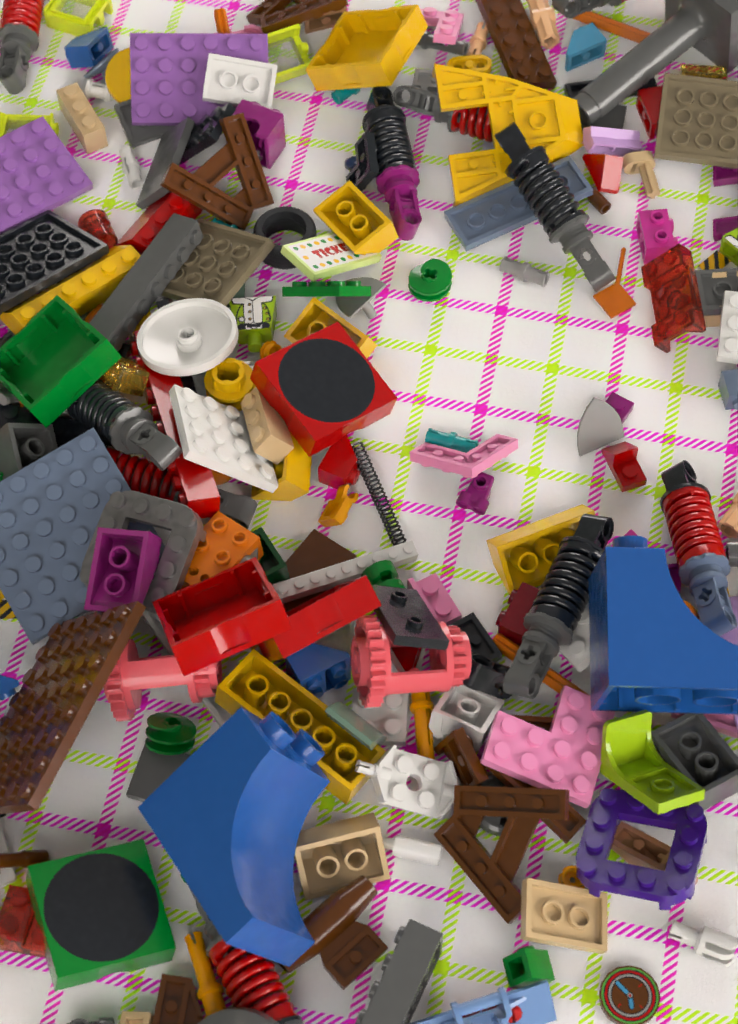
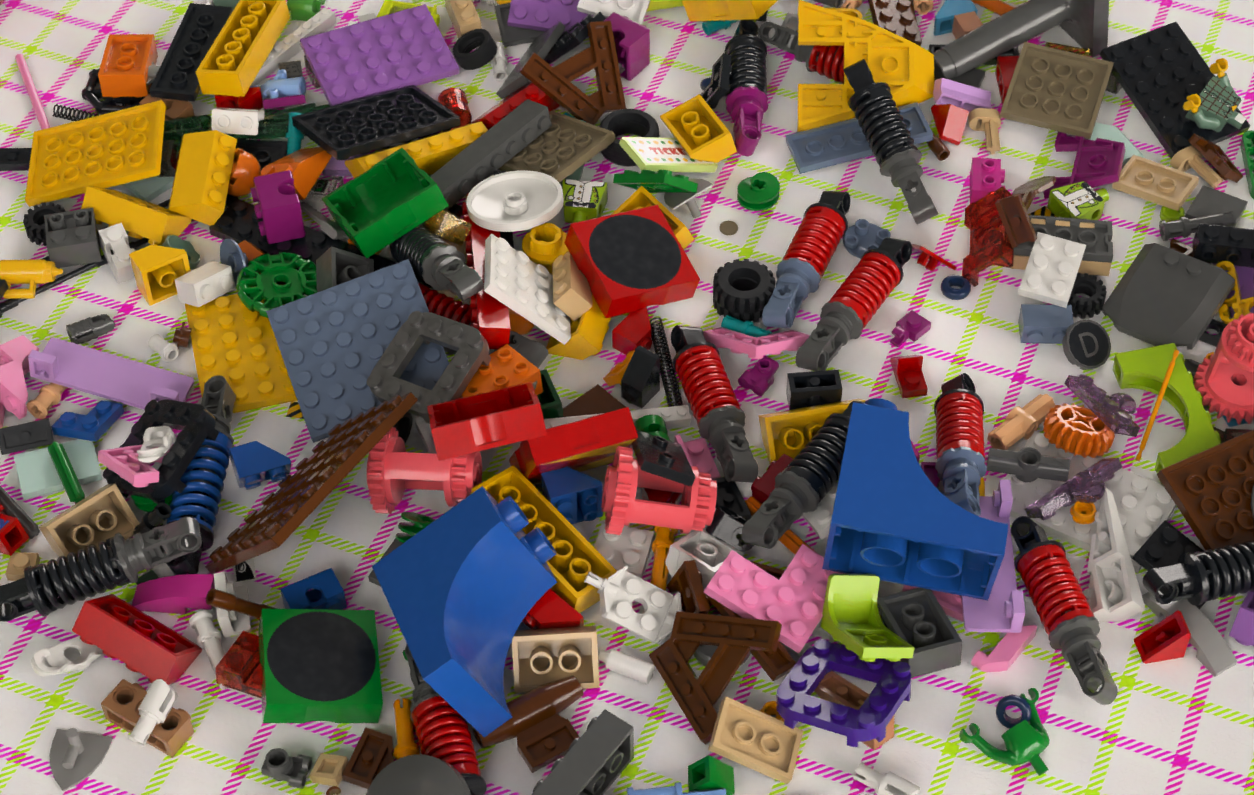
camera: 10 degrees right, 10 degrees down
magenta slope [84,527,162,612] -> none
sand green slope [325,701,388,751] -> none
light grey pin [499,257,550,287] -> none
light grey shield [577,397,624,457] -> none
orange piece [593,247,636,319] -> none
none -> blue brick [280,568,347,610]
none -> black tyre [452,29,497,70]
none -> red slope [522,589,584,629]
none -> black slope [621,345,660,409]
none -> piece [671,325,758,483]
none -> black tyre [713,259,775,323]
none -> dark tan piece [719,221,738,235]
none -> piece [762,191,850,329]
none -> black brick [786,369,842,410]
none -> piece [796,237,912,371]
none -> sand blue dish [843,219,891,259]
none -> red piece [912,244,957,271]
none -> dark blue piece [941,275,971,300]
none -> nougat brick [952,11,983,39]
none -> reddish brown piece [995,176,1056,248]

